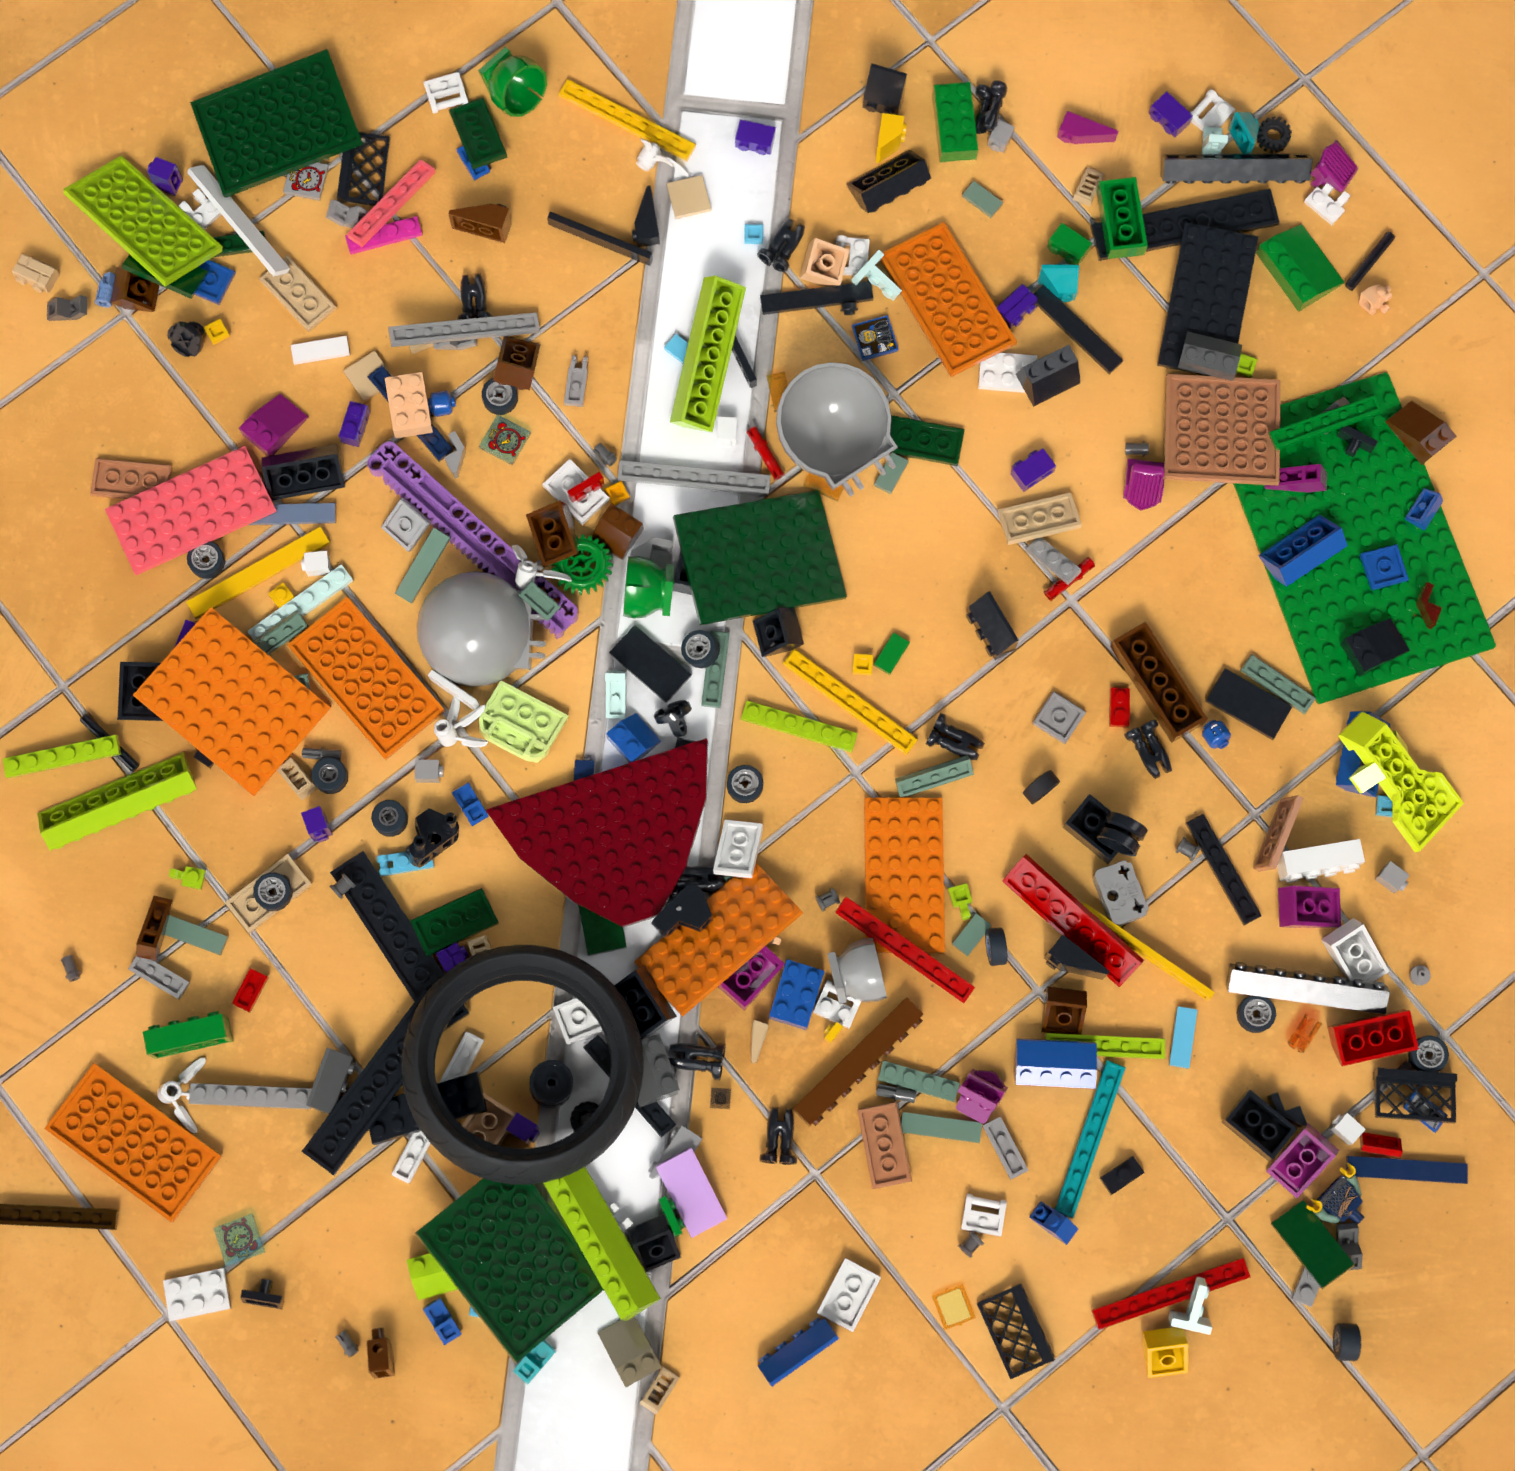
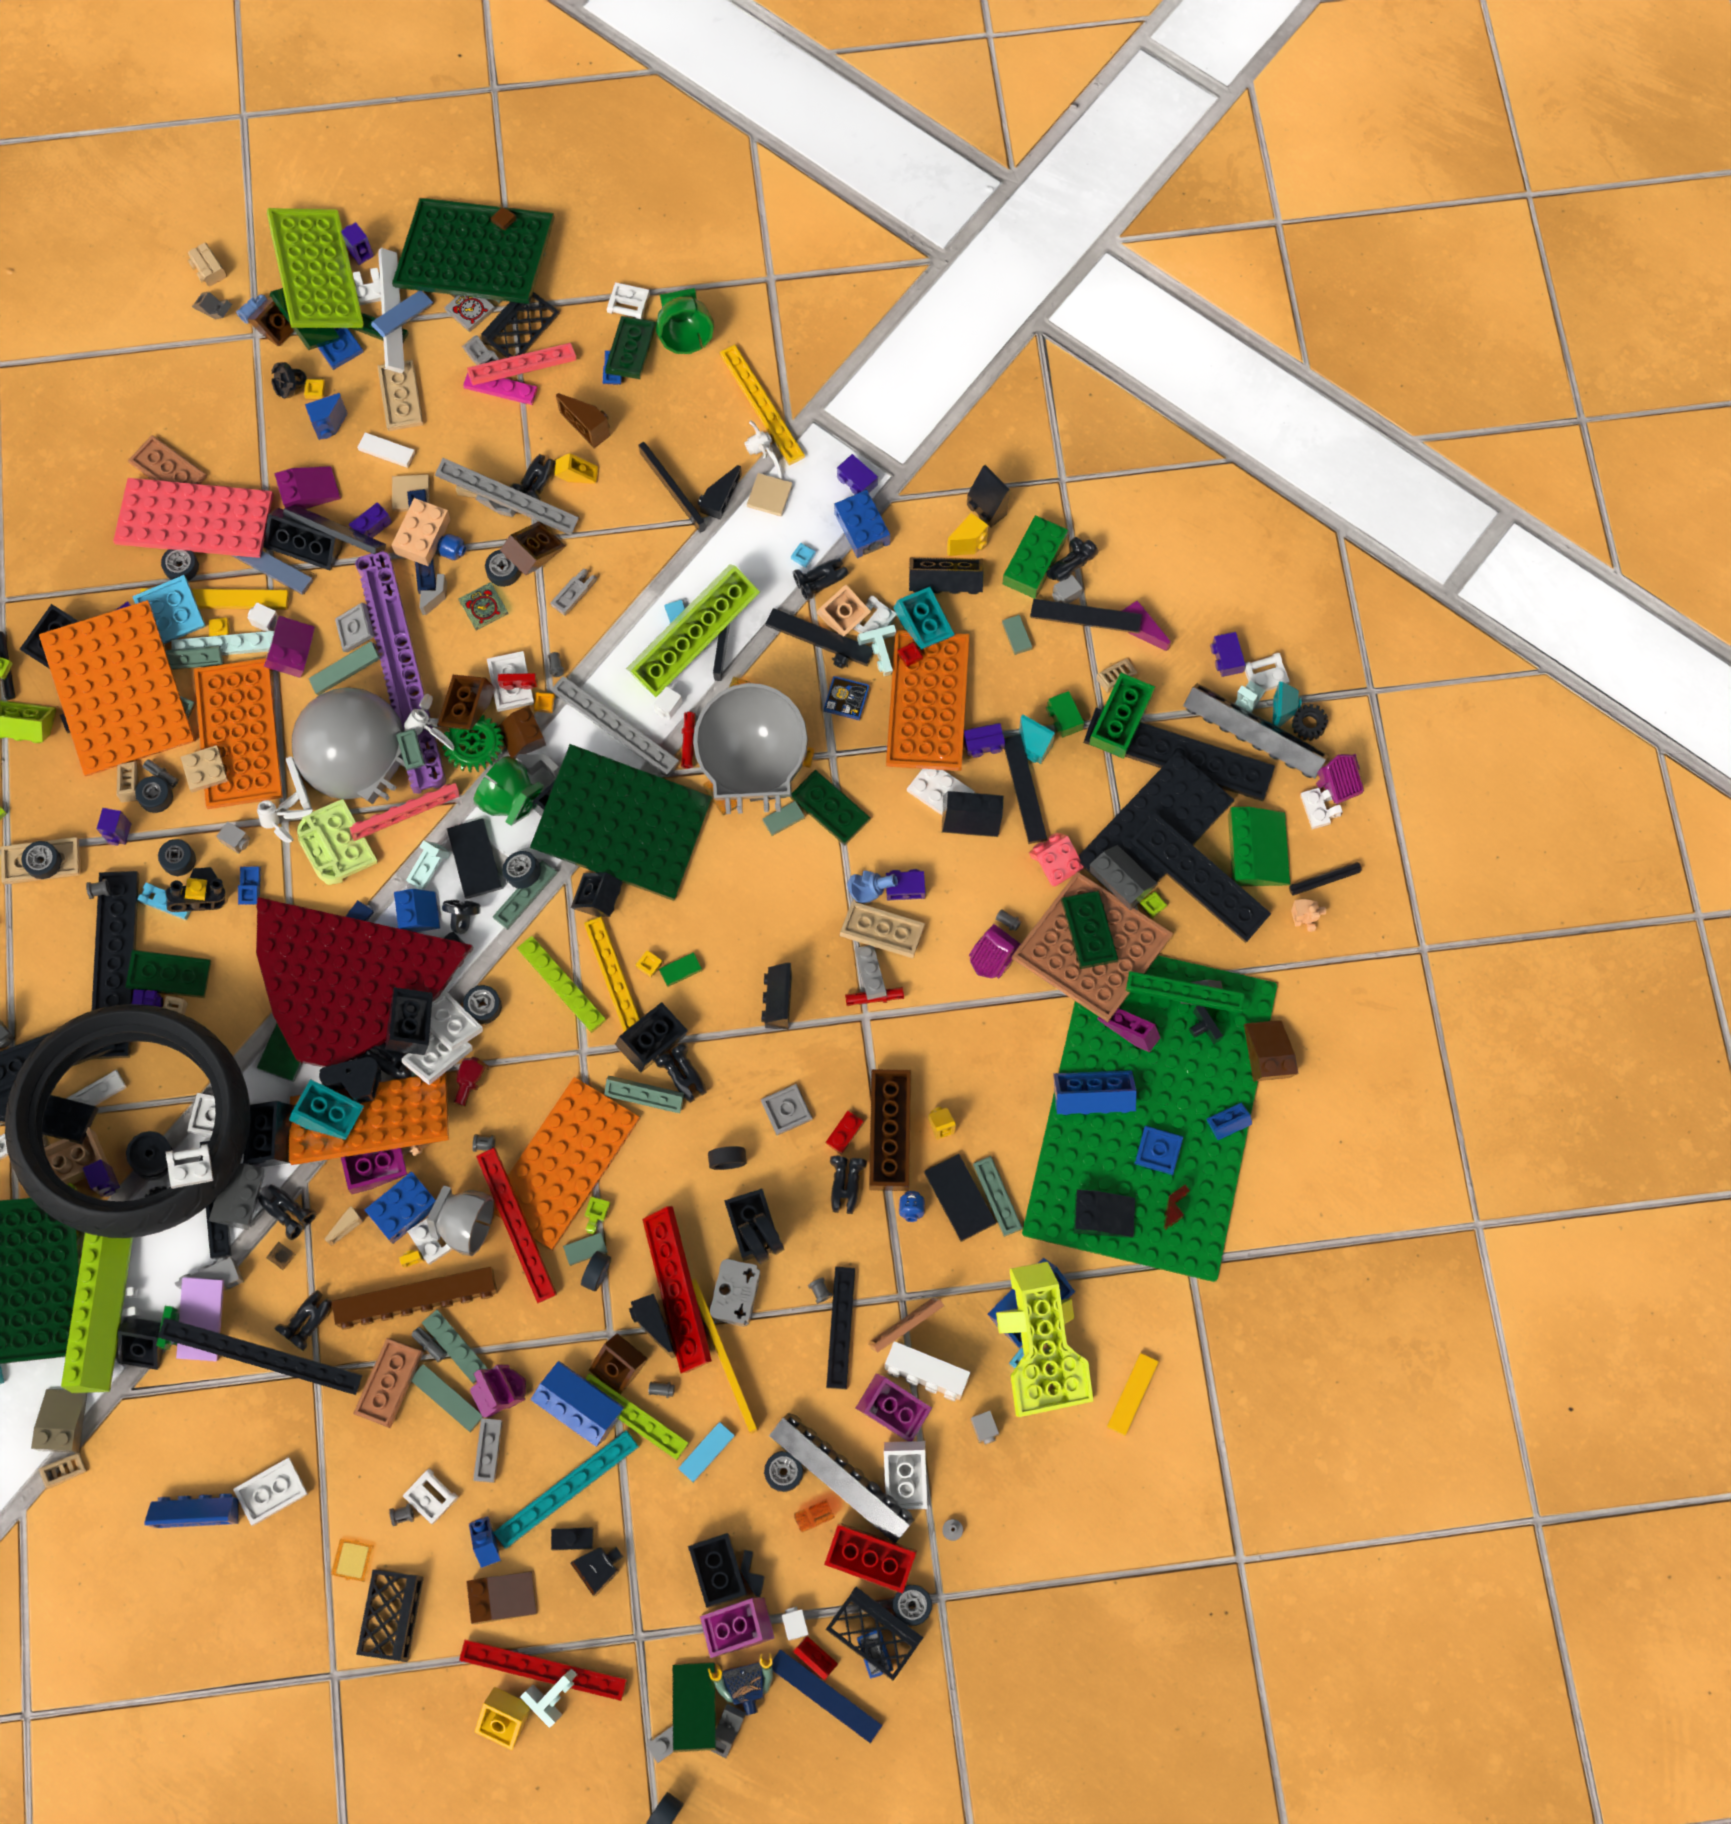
camera: 35 degrees right, 5 degrees down
none -> medium azure plate [132,575,206,644]
none -> black plate [158,1317,363,1395]
none -> white plate [166,1144,213,1189]
none -> tan plate [181,745,228,793]
none -> yellow plate [185,878,207,901]
none -> magenta slope [264,616,315,678]
none -> black tile [283,504,386,554]
none -> teal slope [289,1079,364,1140]
none -> blue slope [305,393,348,440]
none -> coral plate [349,783,459,841]
none -> medium blue tile [371,291,433,338]
none -> black slope [385,987,433,1055]
none -> white plate [430,992,483,1052]
none -> dark red piece [454,1057,489,1107]
none -> reddish brown slope [466,1572,537,1625]
none -> reddish brown tile [491,207,516,230]
none -> yellow slope [554,453,598,484]
none -> black torso [570,1547,623,1597]
none -> black brick [615,1002,688,1073]
none -> dark grey pin [648,1382,675,1398]
none -> blue piece [834,490,890,558]
none -> medium blue piece [847,871,898,904]
none -> teal slope [893,587,954,650]
none -> red tile [897,642,923,667]
none -> yellow slope [928,1107,956,1140]
none -> coral bracket [1028,833,1084,886]
none -> black tile [1030,599,1143,634]
none -> dark green tile [1061,891,1118,969]
none -> yellow tile [1107,1353,1159,1436]
none -> black plate [1130,813,1271,943]

